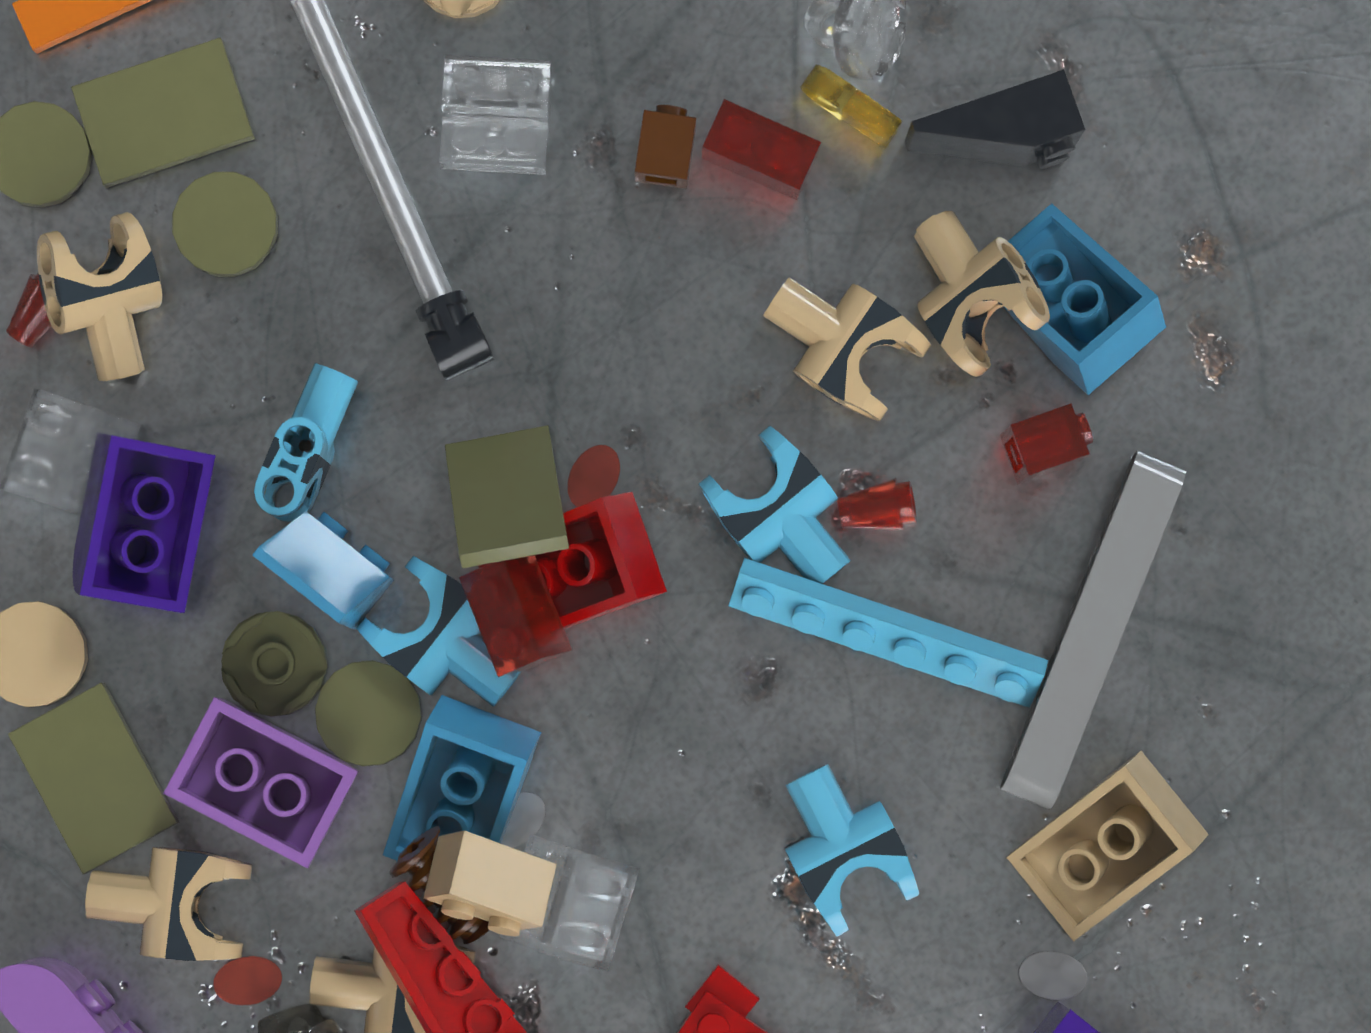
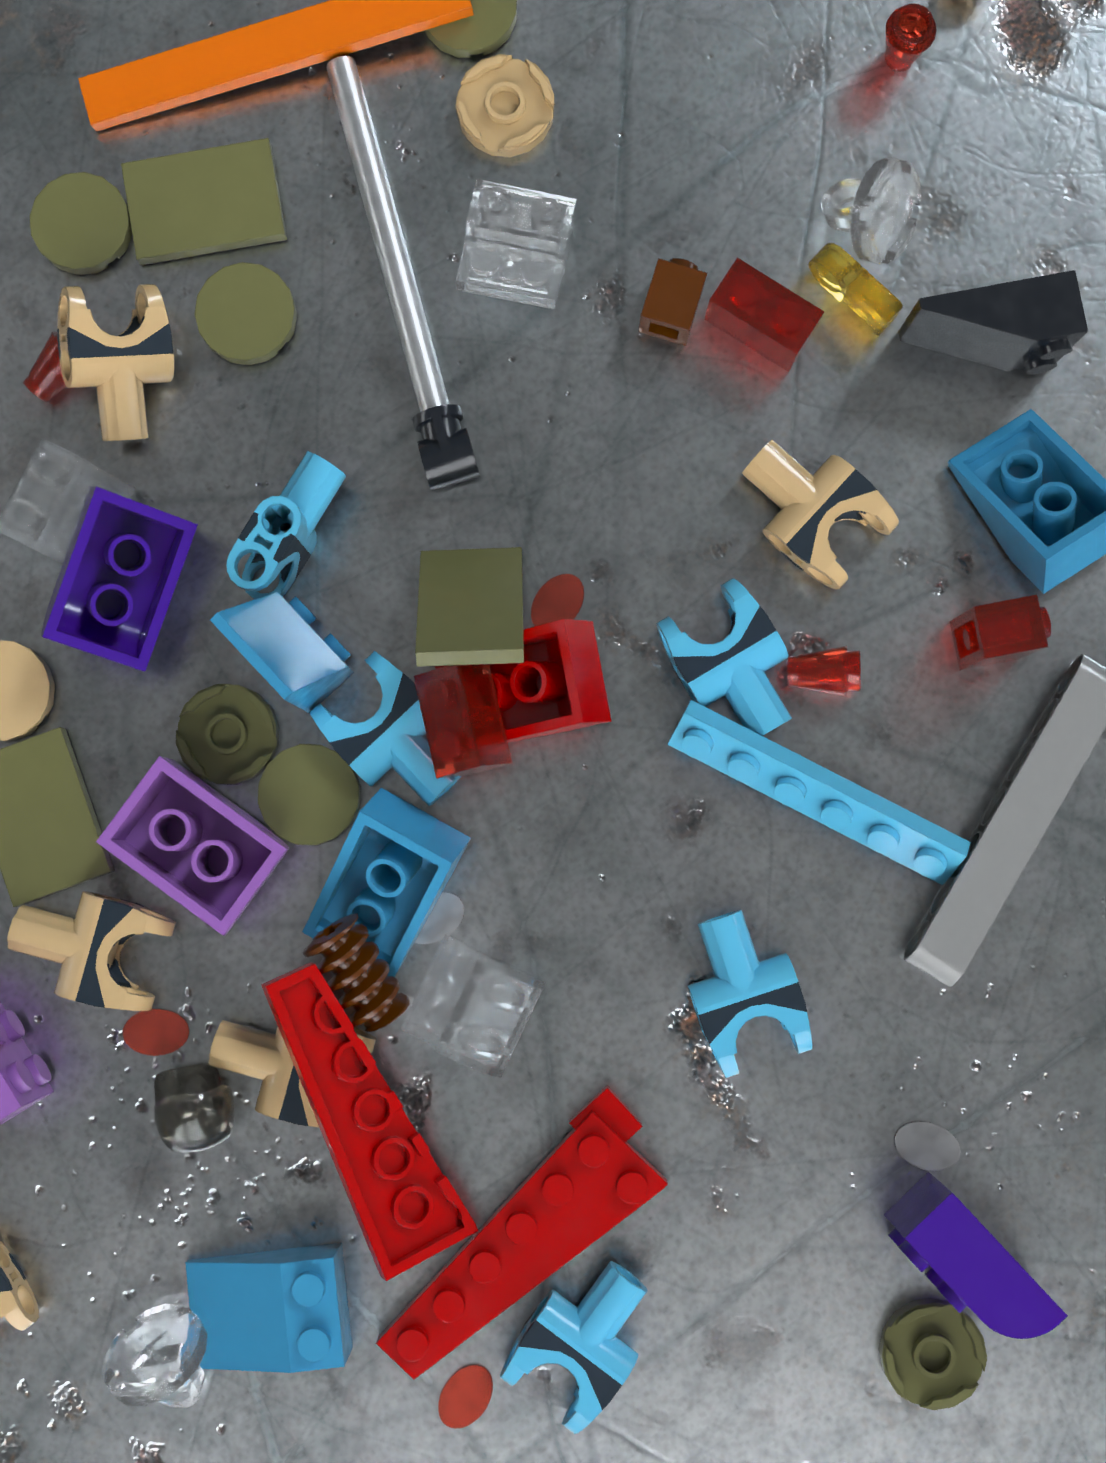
camera: 15 degrees right, 0 degrees up
tan brick [423,830,557,936] -> none
tan connector [914,211,1050,377] -> none
tan slope [1006,751,1209,942] -> none

